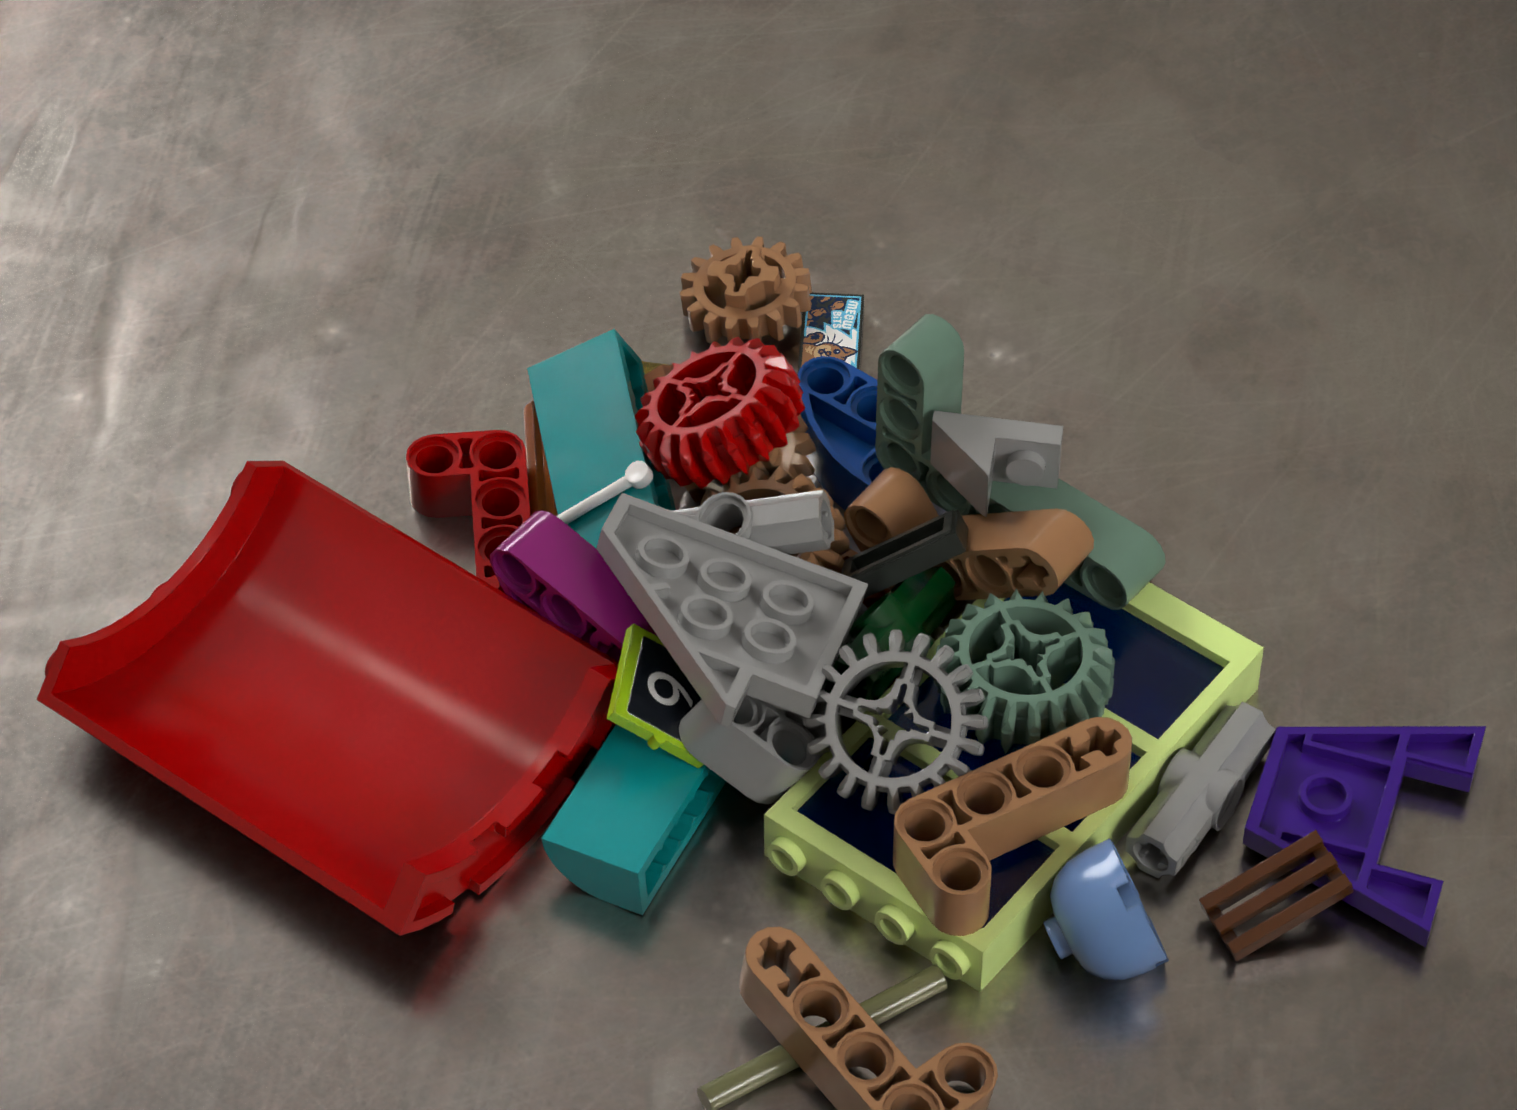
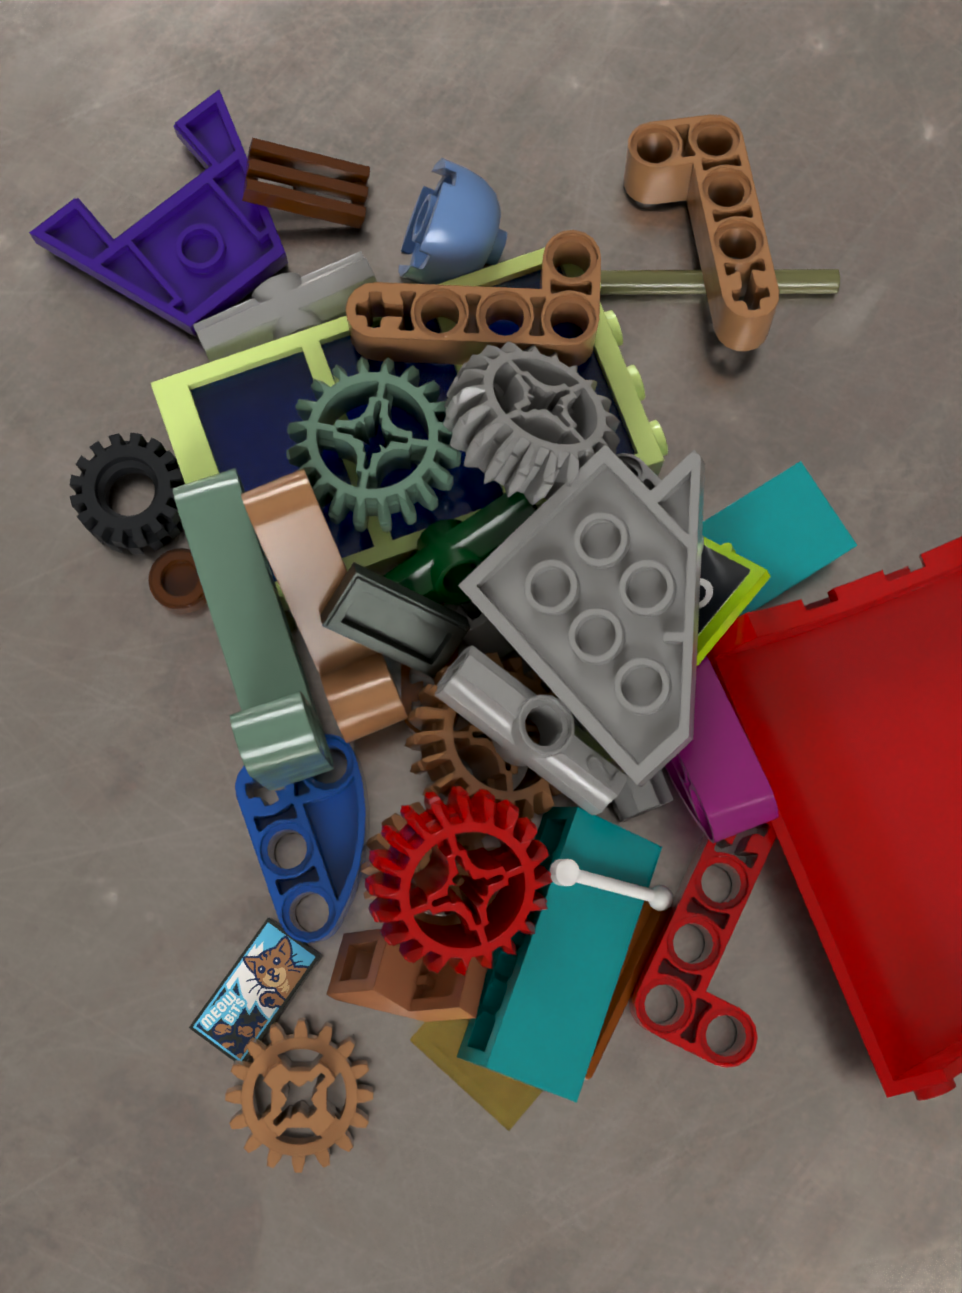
camera: 150 degrees left, 30 degrees up
light grey slope [930,411,1064,517] -> none
none -> black tyre [69,432,185,555]

